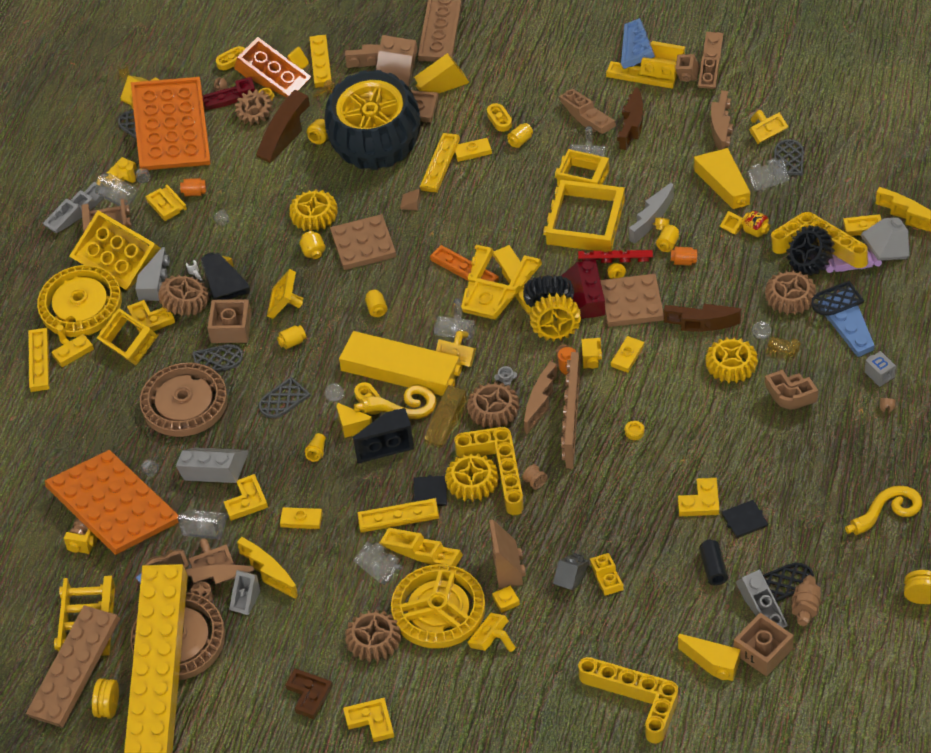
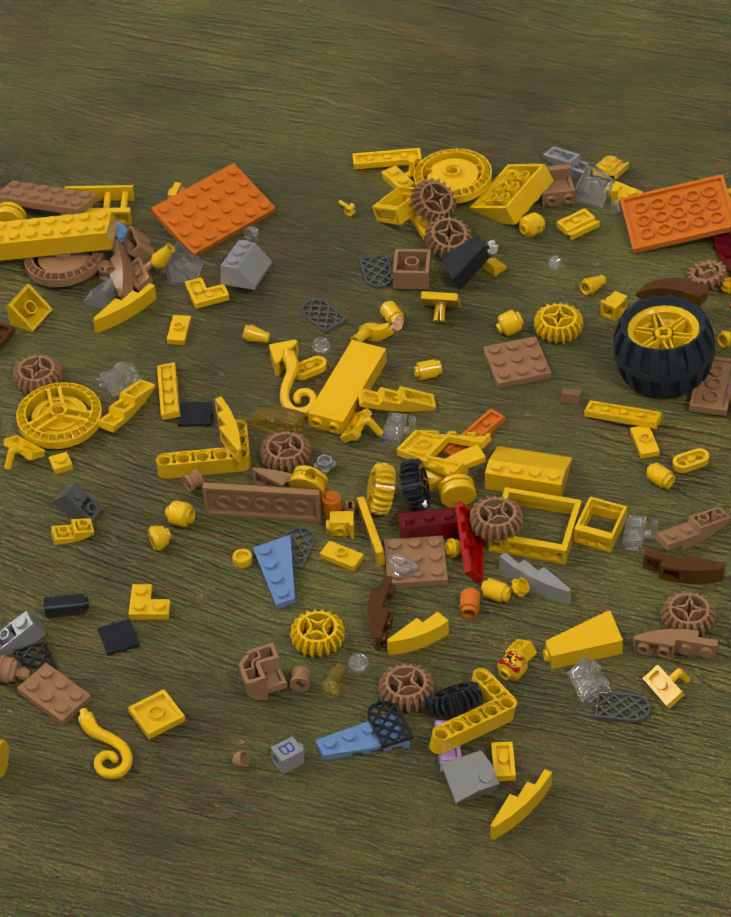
camera: 90 degrees right, 5 degrees down
light grey slope [135,247,170,301] -> none
medium nougat piece [140,363,228,437] -> none
orange brick [180,178,206,197] -> none
black slope [353,408,414,464] -> none
yellow gear [445,453,499,502] -> none
medium nougat slope [489,520,526,589] -> none
none -> yellow slope [7,283,53,332]
none -> medium nougat plate [17,663,91,726]
none -> yellow plate [128,689,185,739]
none -> yellow cone [147,526,172,551]
none -> yellow cone [151,244,175,269]
none -> yellow head [165,500,195,527]
none -> yellow slope [215,396,242,464]
none -> medium blue wing [253,535,296,610]
none -> dark grey window [284,527,315,570]
none -> yellow head [289,465,328,497]
none -> medium nougat wheel [290,666,311,692]
none -> yellow hand [338,200,356,217]
none -> yellow arm [350,316,404,342]
none -> yellow slope [357,386,436,412]
none -> yellow tile [357,496,386,566]
none -> clear plate [387,554,420,578]
none -> yellow slope [387,612,449,655]
none -> medium nougat gear [410,178,457,224]
none -> yellow head [438,474,476,507]
none -> medium nougat gear [470,494,523,543]
none -> yellow slope [485,446,572,497]
none -> yellow head [519,212,545,238]
none -> yellow cone [580,275,606,295]
none -> yellow plate [593,156,629,179]
none -> yellow brick [600,291,628,322]
none -> medium nougat gear [661,590,717,638]

